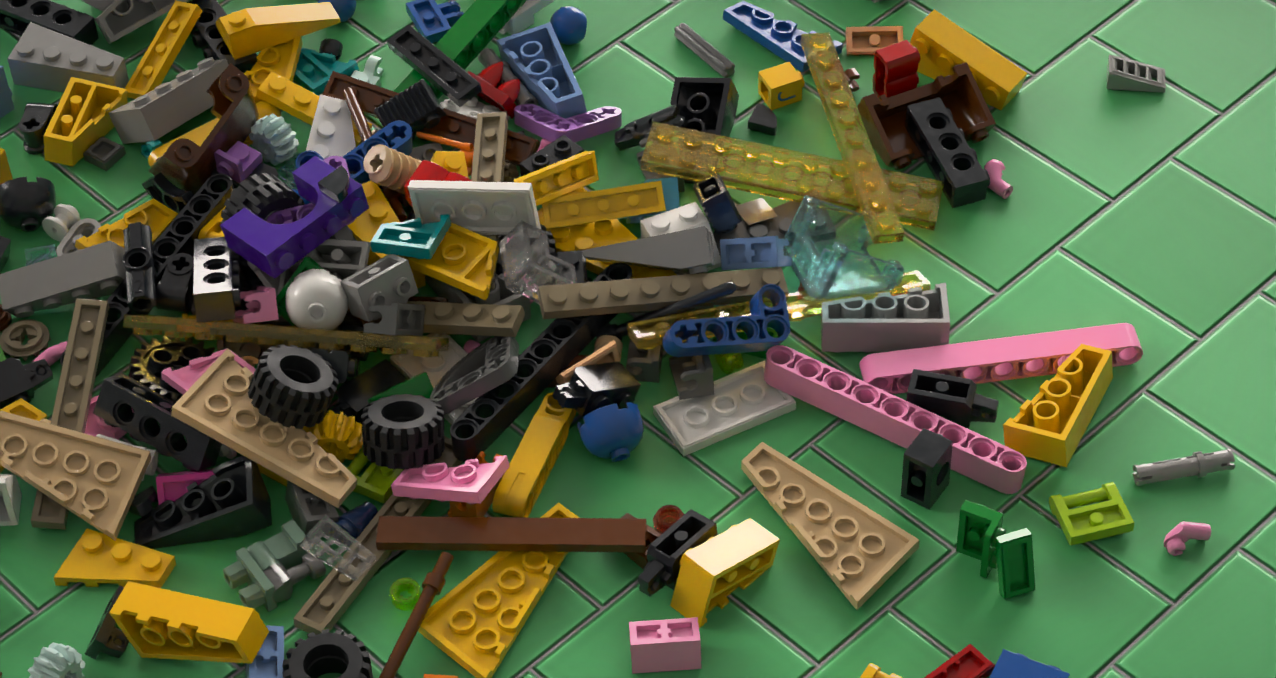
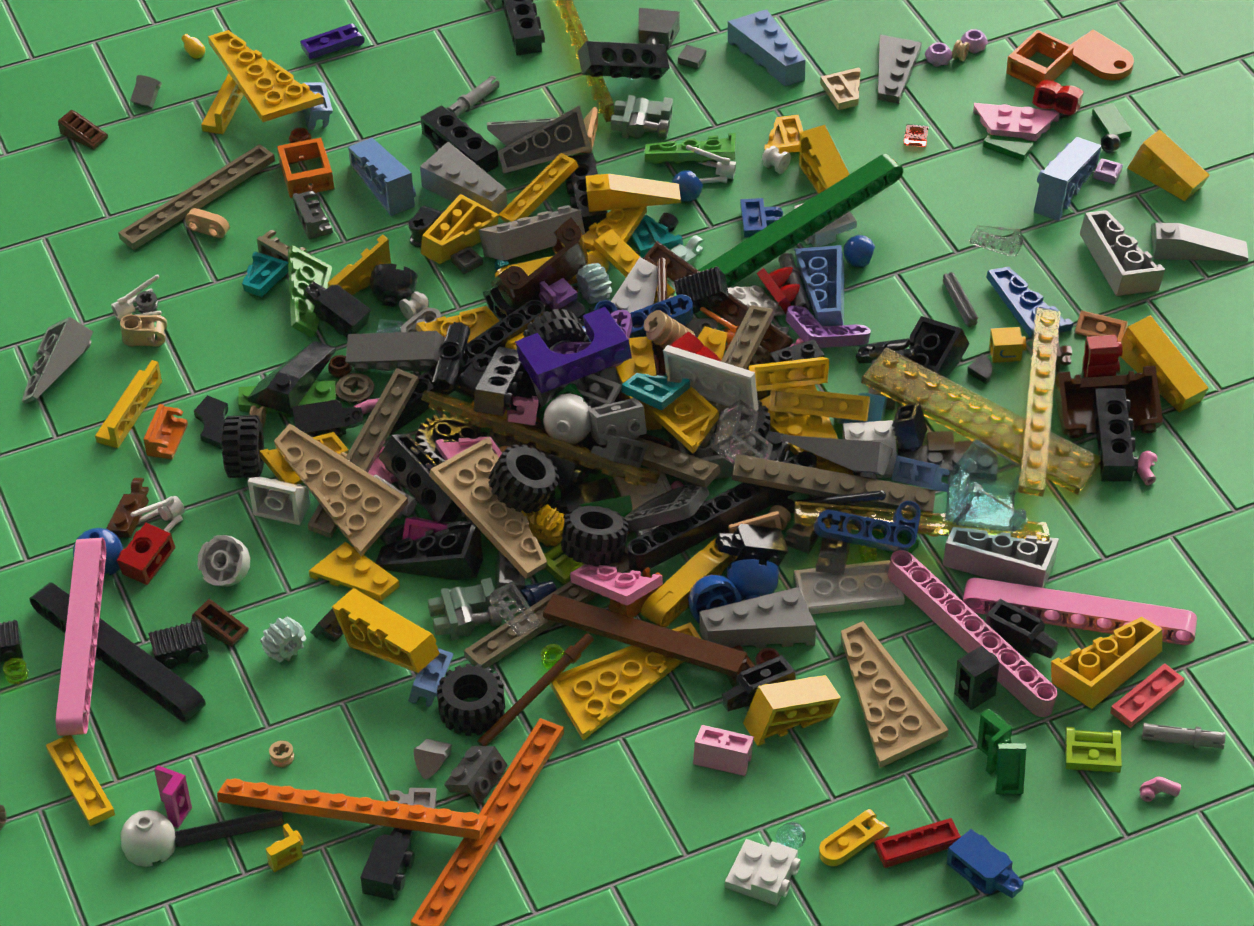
camera: 20 degrees right, 0 degrees up
black tile [318,165,350,203] -> none
black plate [387,25,482,107] -> none
none -> blue cylinder [688,575,741,624]
none -> light grey wedge [699,587,816,648]
none -> coral plate [1110,663,1185,728]

